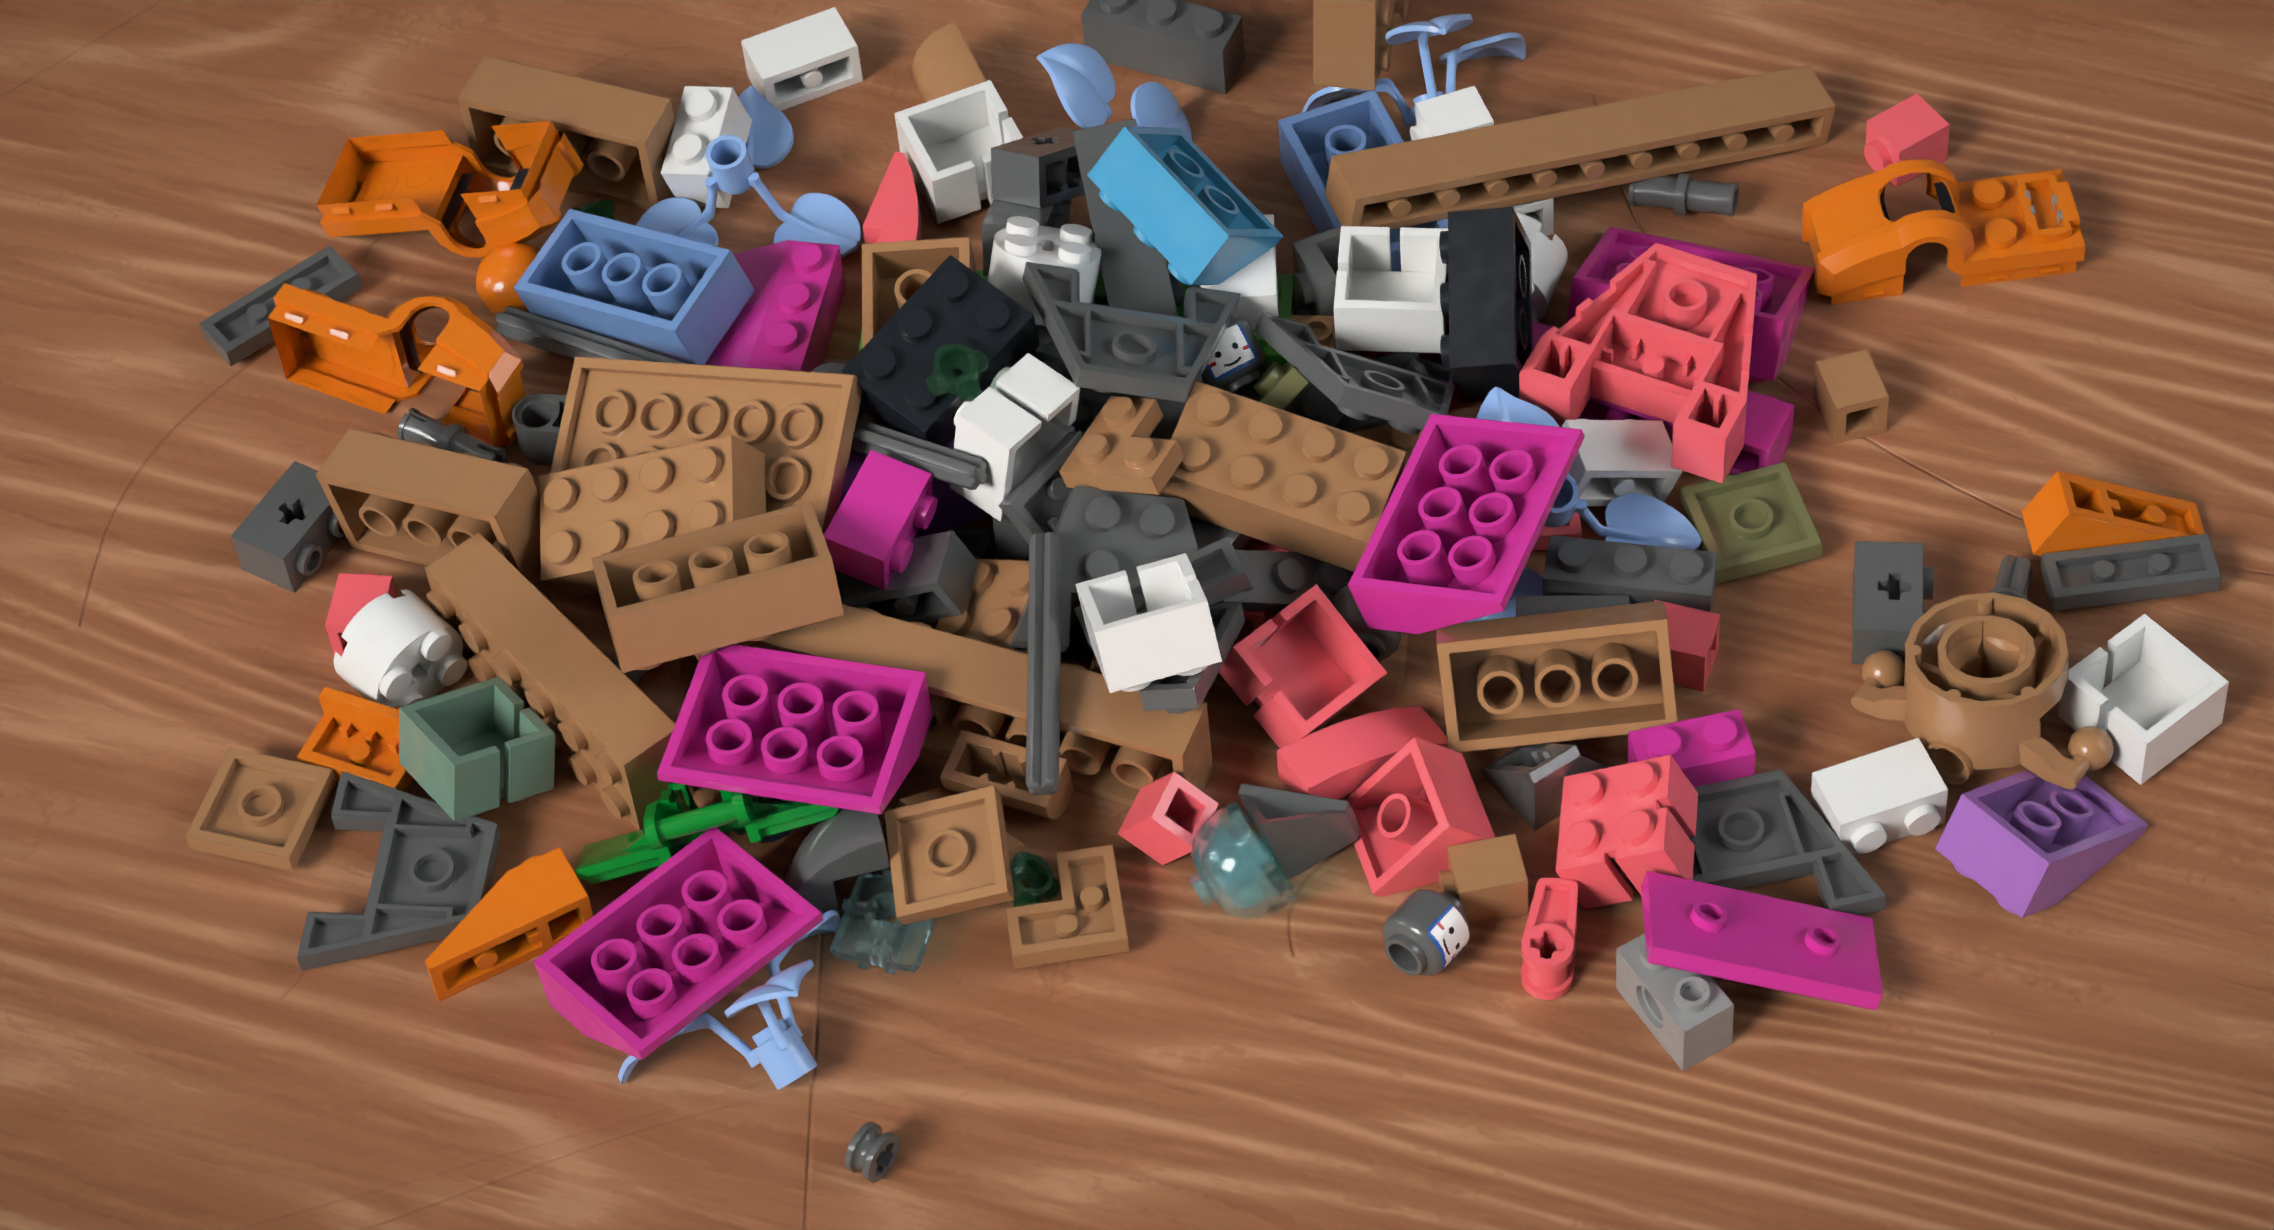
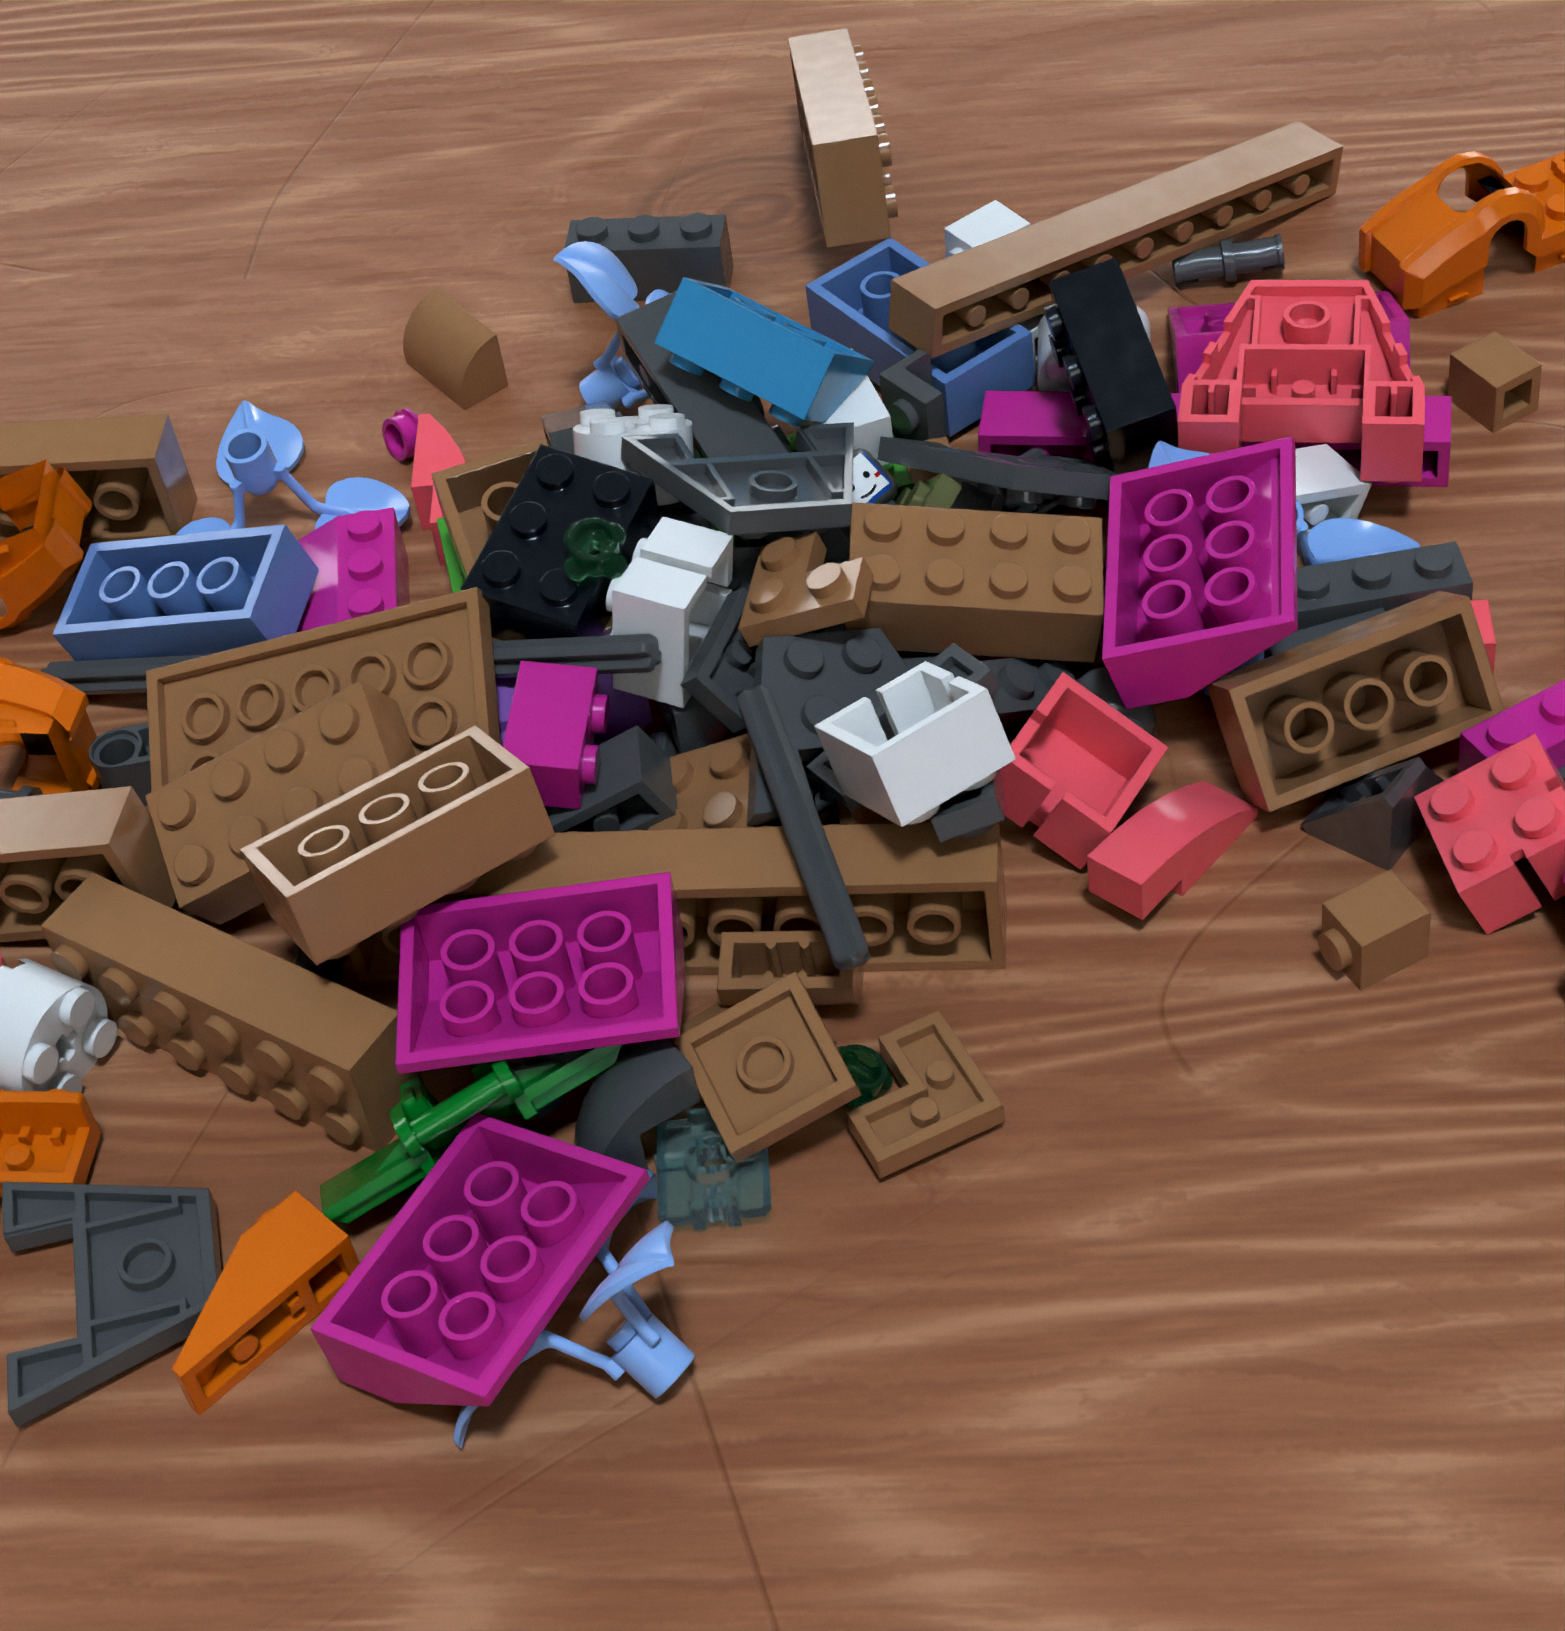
camera: 15 degrees left, 5 degrees down
sand green piece [399,676,555,821] -> none
orange hair [476,242,540,314] -> none
white brick [661,86,752,208] -> none
white brick [741,7,863,111] -> none
dark grey bush [844,1121,901,1183] -> none
white piece [894,80,1023,224] -> none
dark grey brick [991,127,1085,209] -> none
coral brick [1118,772,1219,866] -> none
clear light blue cylinder [1188,800,1297,920] -> none
dark grey slope [1238,784,1361,880] -> none
light blue plant [1302,14,1526,126] -> none
white piece [1334,226,1449,353] -> none
coral slope [1344,737,1495,897] -> none
dark grey head [1382,889,1470,976] -> none
coral piece [1521,877,1578,1000] -> none
olive plate [1680,462,1822,584] -> none
coral brick [1864,94,1950,187] -> none
none -> dark pink plate [382,408,418,461]

